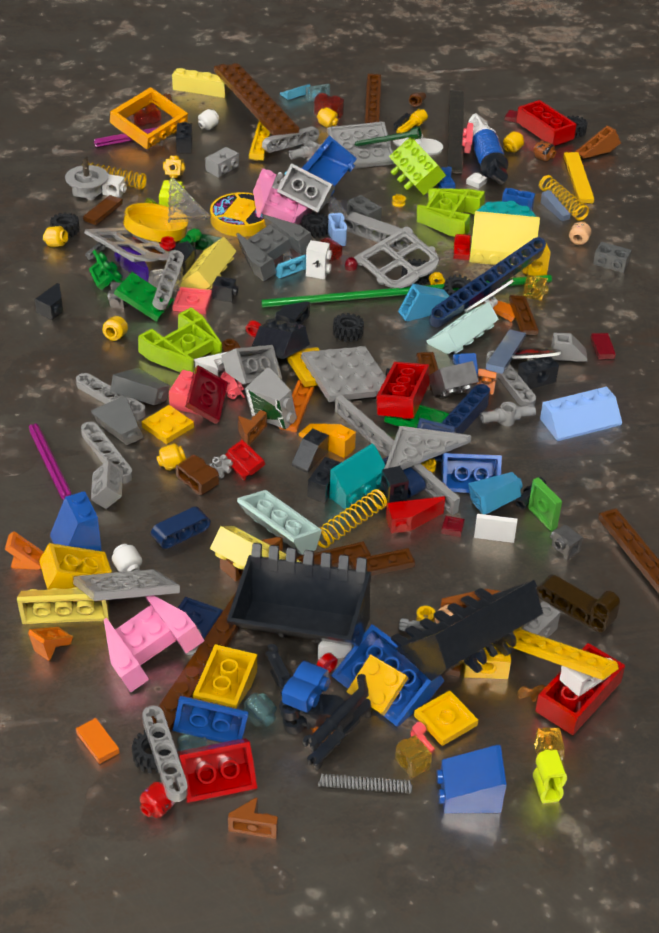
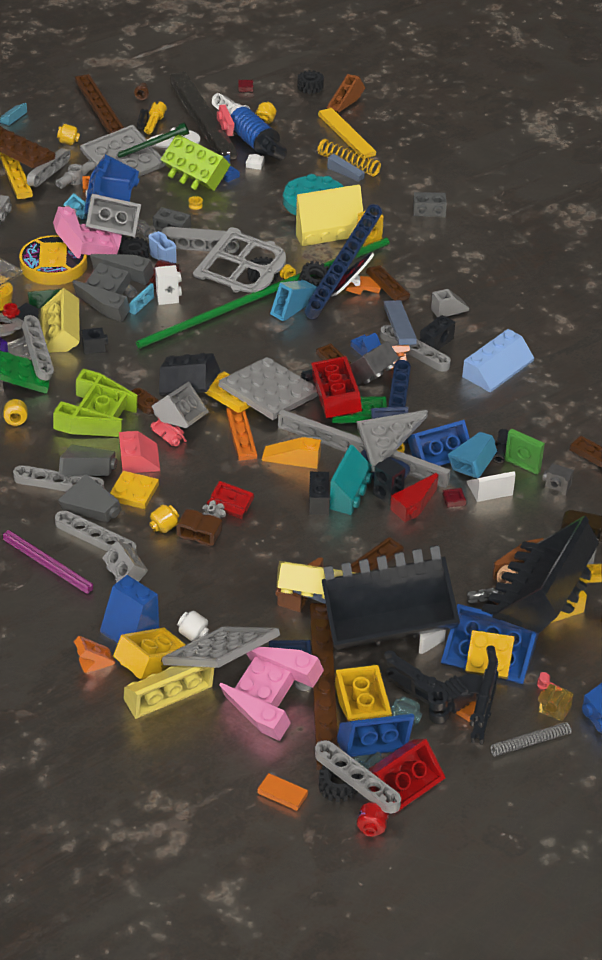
camera: 25 degrees left, 0 degrees up
orange slope [28,627,73,661] -> none
dark blue beam [150,507,211,549] -> none
coral tile [172,287,212,315] -> none
green plate [179,228,202,247] -> none
dark red tile [185,365,228,424] -> none
white slope [194,352,227,376] -> none
dark orange slope [228,797,278,839] -> none
light aqua slope [237,490,322,555] -> none
dark orange slope [238,410,267,446] -> none
red tile [245,320,261,338] -> none
light grey slope [245,367,297,429] -> none
black slope [275,301,310,325] -> none
blue brick [282,661,331,713] -> none
black slope [292,428,329,473] -> none
clear light blue slope [306,84,330,103] -> none
clear red brick [314,93,344,119] -> none
red tile [316,652,338,673] -> none
yellow piece [318,489,387,548] -> none
black tyre [333,313,364,342] -> none
dark red hinge [345,257,358,271] -> none
reddish brown tile [350,548,415,576] -> none
yellow plate [414,690,478,746] -> none
yellow bush [416,606,435,622] -> none
lime wedge [417,188,485,237] -> none
light aqua slope [426,302,499,354] -> none
red slope [453,234,471,260] -> none
light grey pin [480,402,536,426] -> none
blue brick [502,188,535,211] -> none
shield [513,348,561,361] -> none
red brick [516,100,576,146] -> none
clear yellow brick [523,275,549,301] -> none
dark orange head [533,141,556,162] -> none
light nougat head [569,222,591,245] -> none
dark red tile [590,333,616,359] -> none

